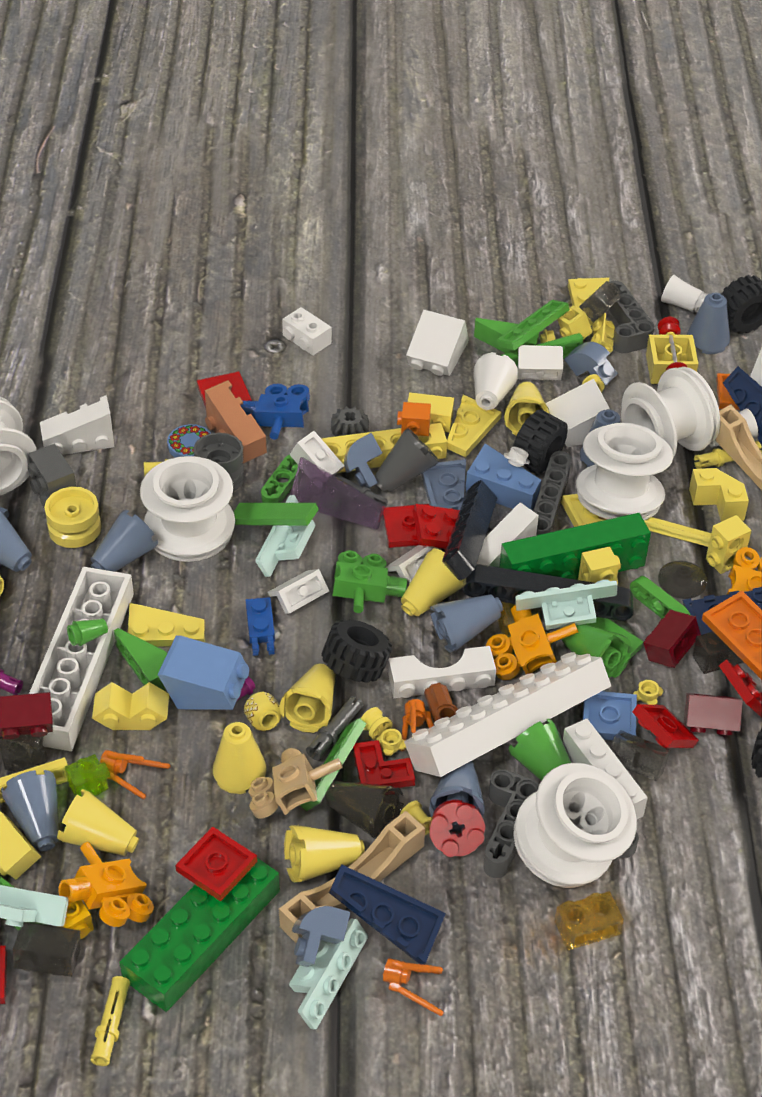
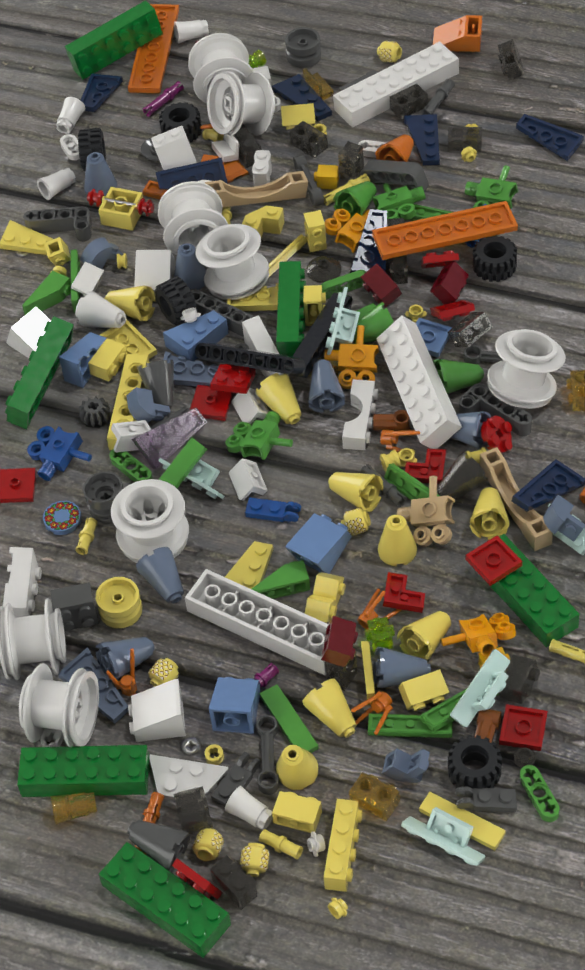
camera: 65 degrees left, 5 degrees up
bright green cone [67,618,108,646] -> none
nougat wedge [205,380,267,463] -> none
black tyre [321,619,392,683] -> none
orange brick [397,402,431,436] -> none
bright green tile [496,300,570,351] -> none
white brick [562,719,648,819] -> none
clear smoke brick [579,281,621,323] -> none
light yellow hinge [591,313,615,353] -> none
none -> green brick [5,316,74,430]
none -> medium blue wedge [59,332,106,388]
none -> red plate [383,572,425,613]

